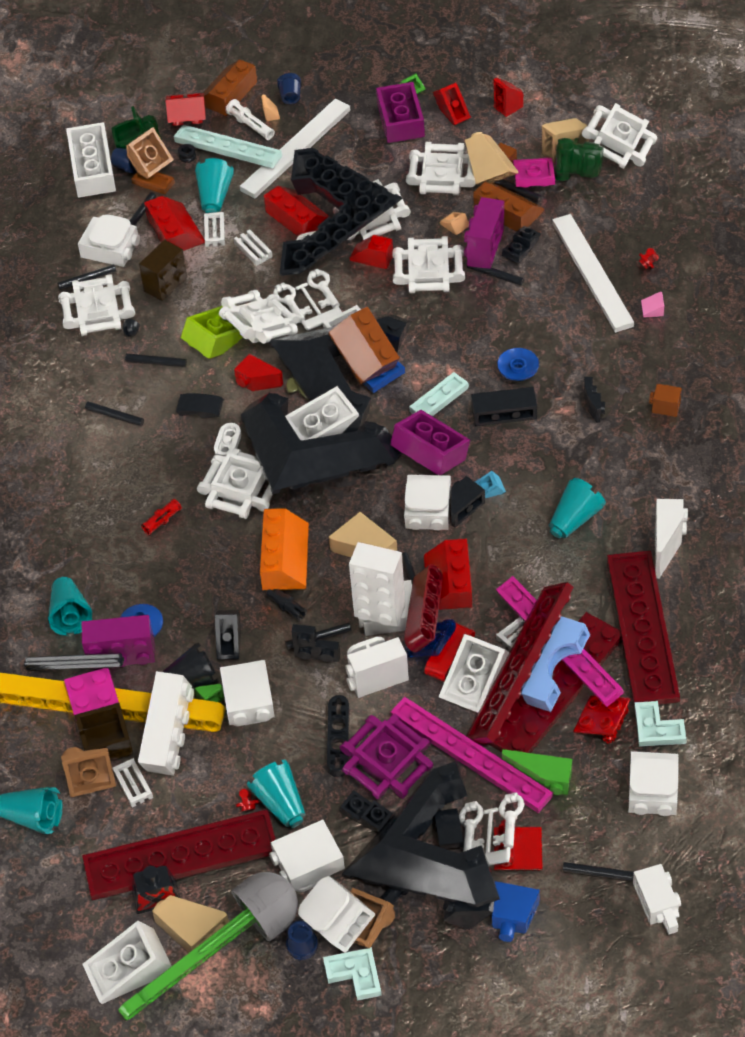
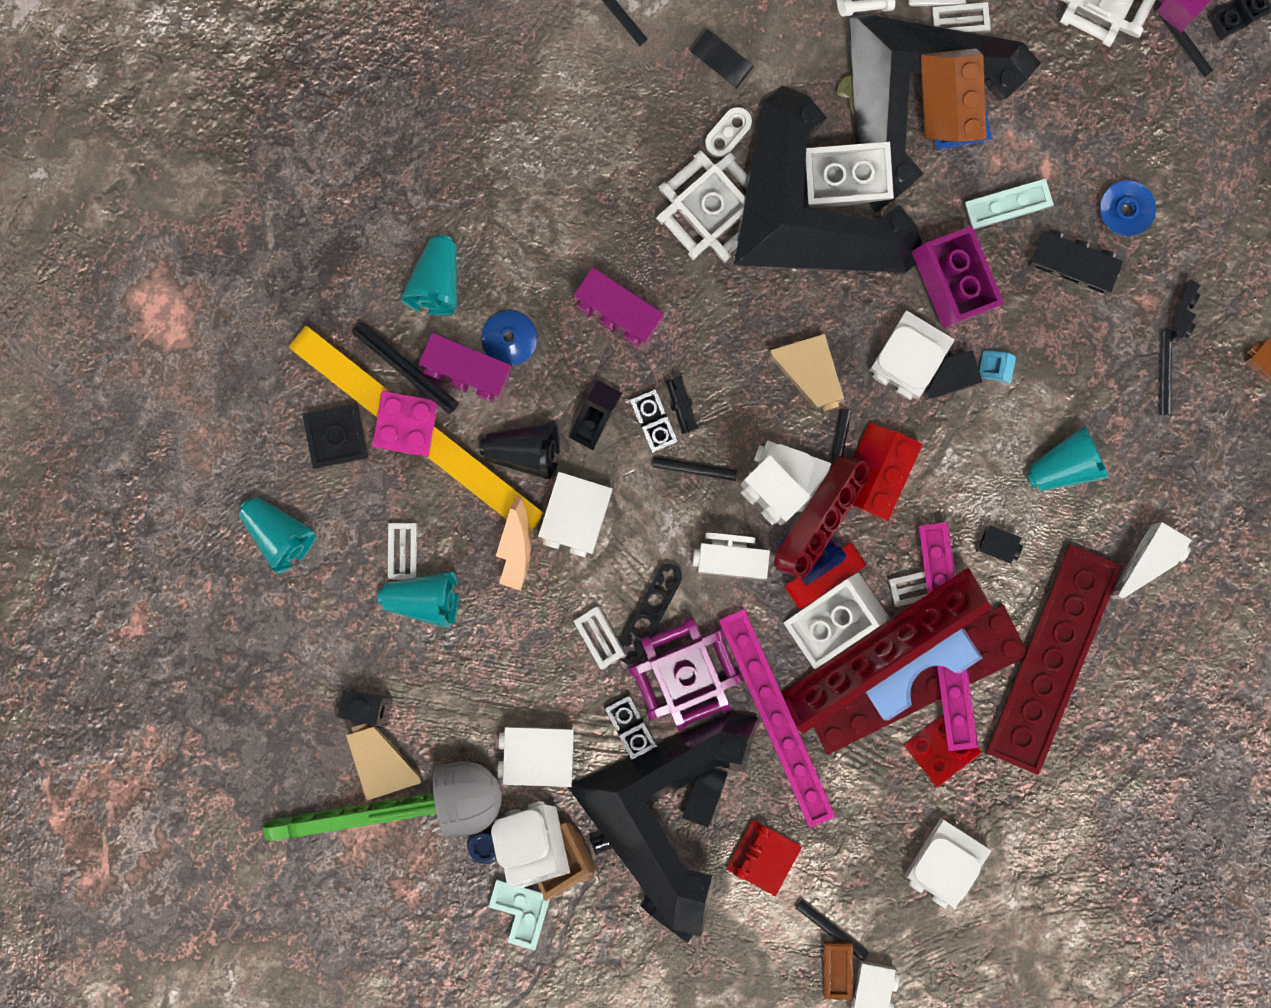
camera: 20 degrees right, 35 degrees up
medium nougat slope [61,747,116,797] -> none
dark brown piece [75,703,133,761] -> none
dark red plate [82,809,276,901] -> none
white slope [82,921,172,1004] -> none
white brick [138,671,194,776] -> none
red pin [141,499,182,535] -> none
bright green slope [194,684,225,702] -> none
red slope [234,354,284,391] -> none
red plate [236,789,259,811] -> none
teal cone [247,760,306,828] -> none
orange slope [260,508,309,590] -> none
black plate [291,624,341,662] -> none
white piece [459,792,525,866] -> none
blue torso [492,881,540,942] -> none
bright green slope [502,749,573,795] -> none
light aqua plate [634,701,686,747] -> none
none -> black plate [302,403,369,470]
none -> teal cone [378,572,459,629]
none -> light nougat slope [496,496,531,591]
none -> magenta brick [574,267,664,349]
none -> white tile [574,607,627,670]
none -> slope [629,388,678,453]
none -> dark orange tile [824,941,853,1000]
none -> black brick [976,525,1023,565]
none -> black bar [1160,331,1172,416]

